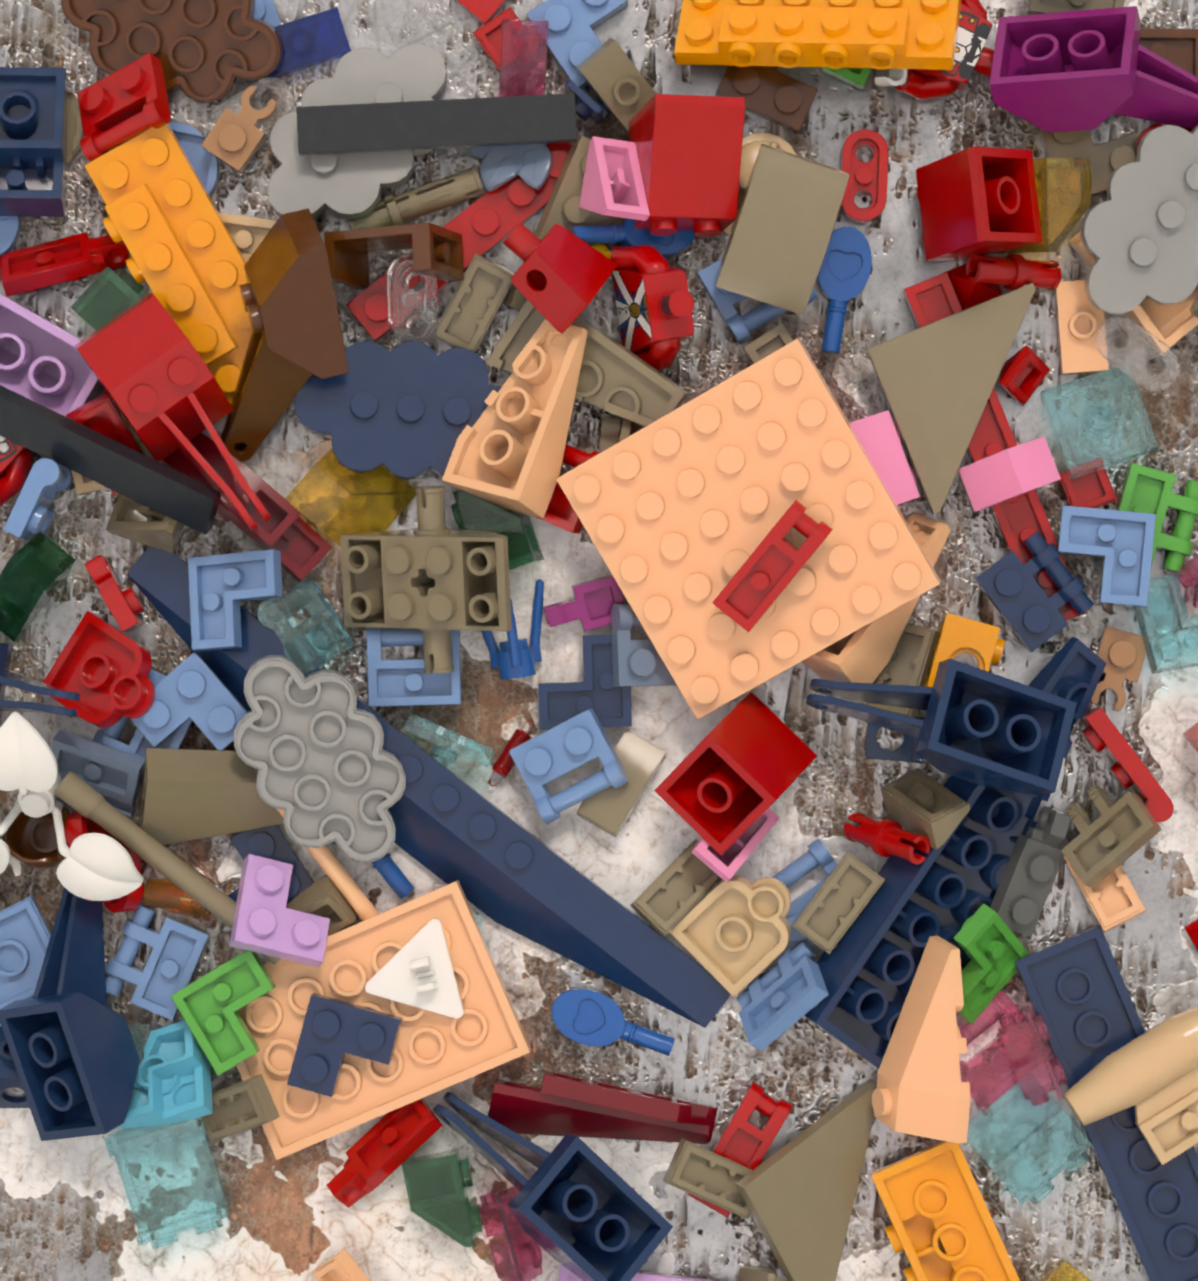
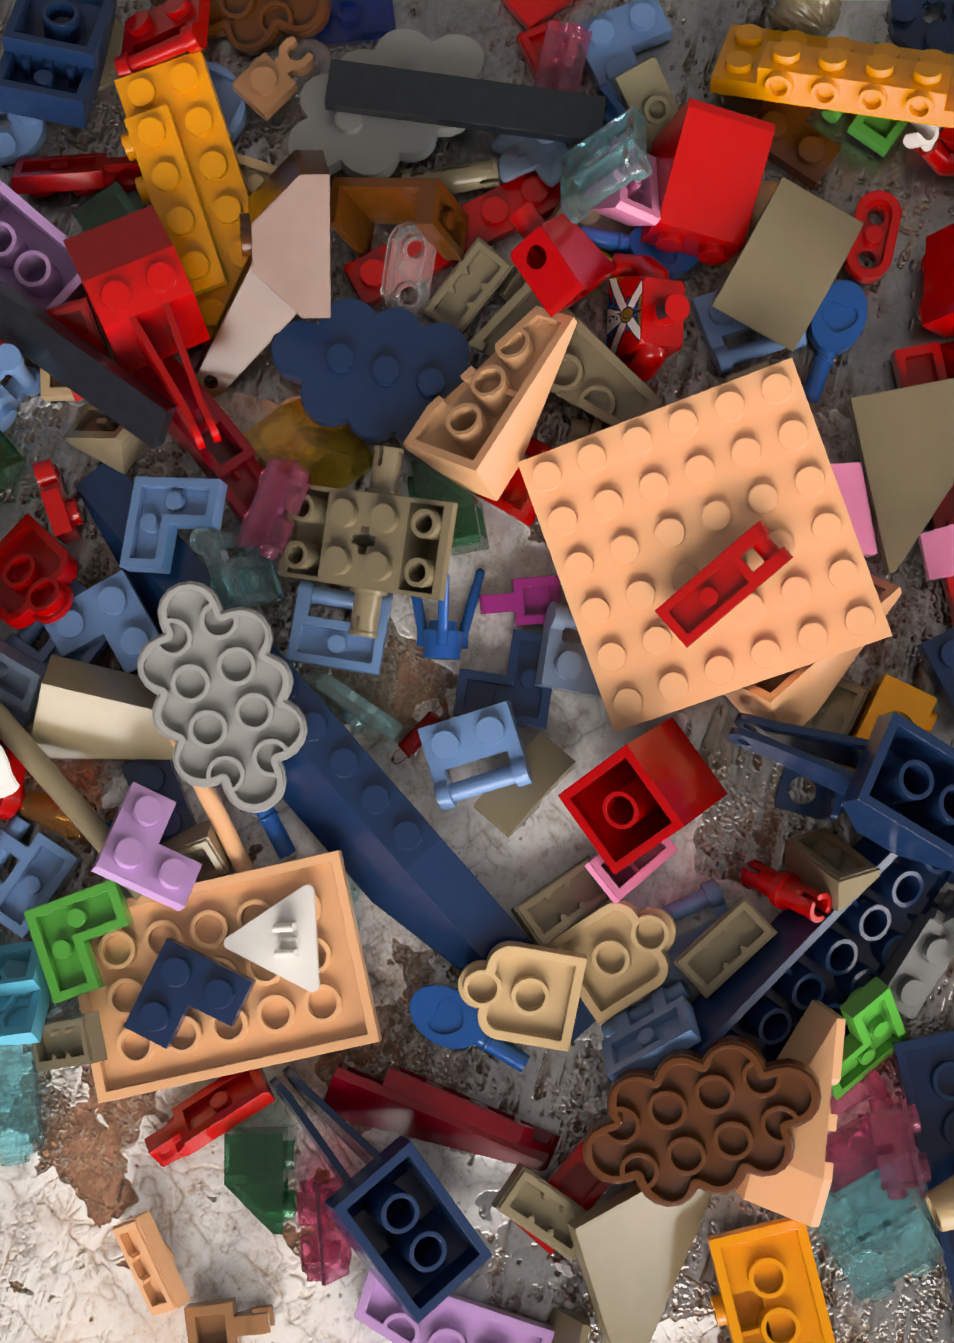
camera: 10 degrees right, 5 degrees down
none -> clear pink hinge [236,458,311,560]
none -> tan plate [458,941,587,1052]
none -> clear light blue plate [561,106,653,224]
none -> reddish brown plate [582,1036,821,1207]

